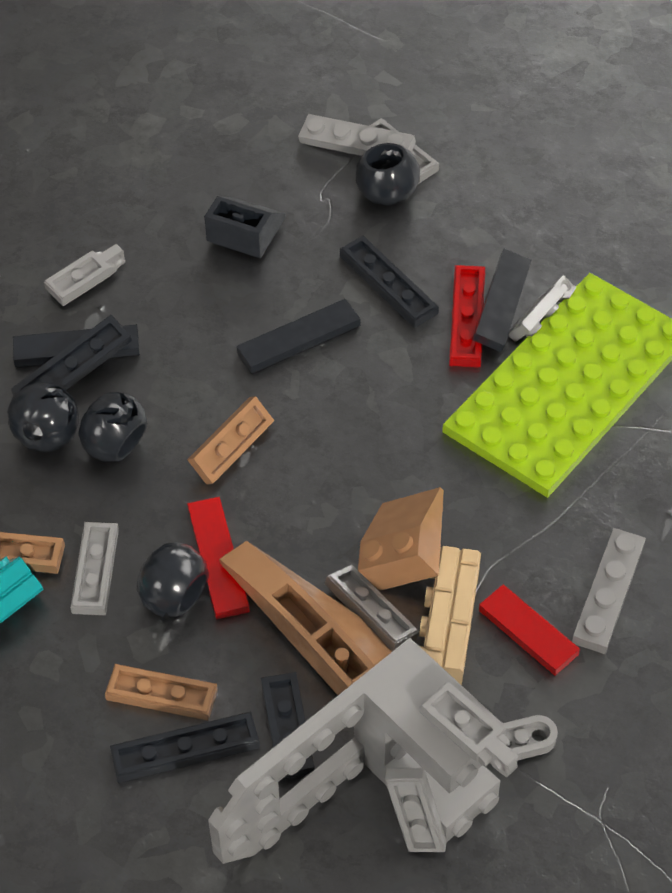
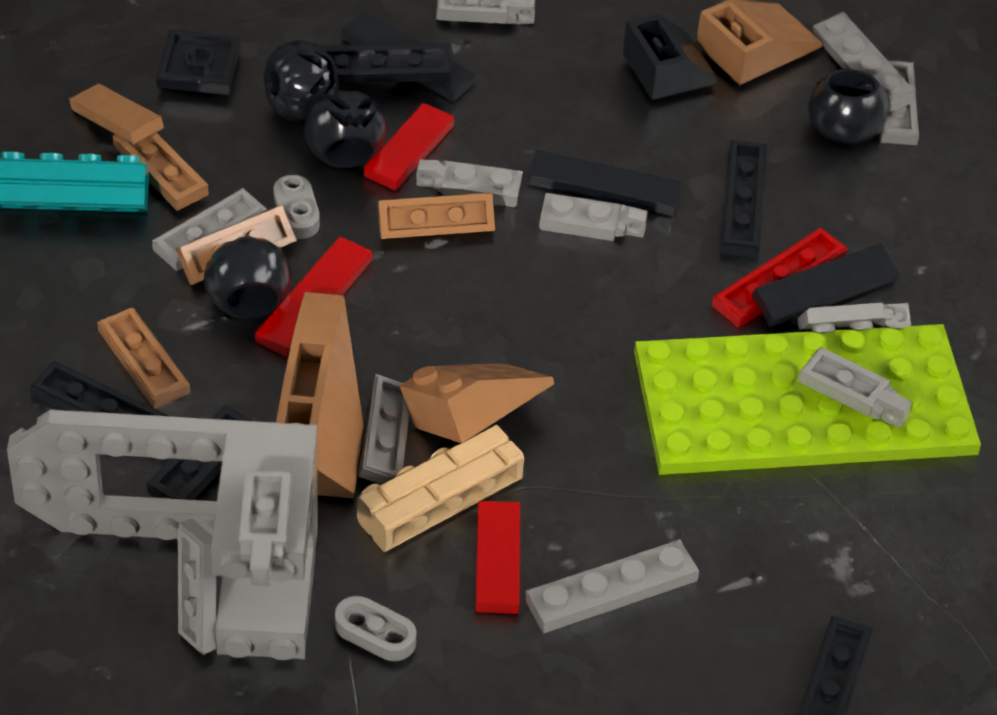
camera: 40 degrees right, 5 degrees down
none -> plate [175,205,297,285]
none -> light grey plate [274,175,320,239]
none -> red tile [364,103,455,191]
none -> light grey hinge [416,160,523,208]
none -> light grey hinge [539,193,647,241]
none -> medium nougat slope [696,0,823,85]
none -> light grey hinge [798,347,912,428]

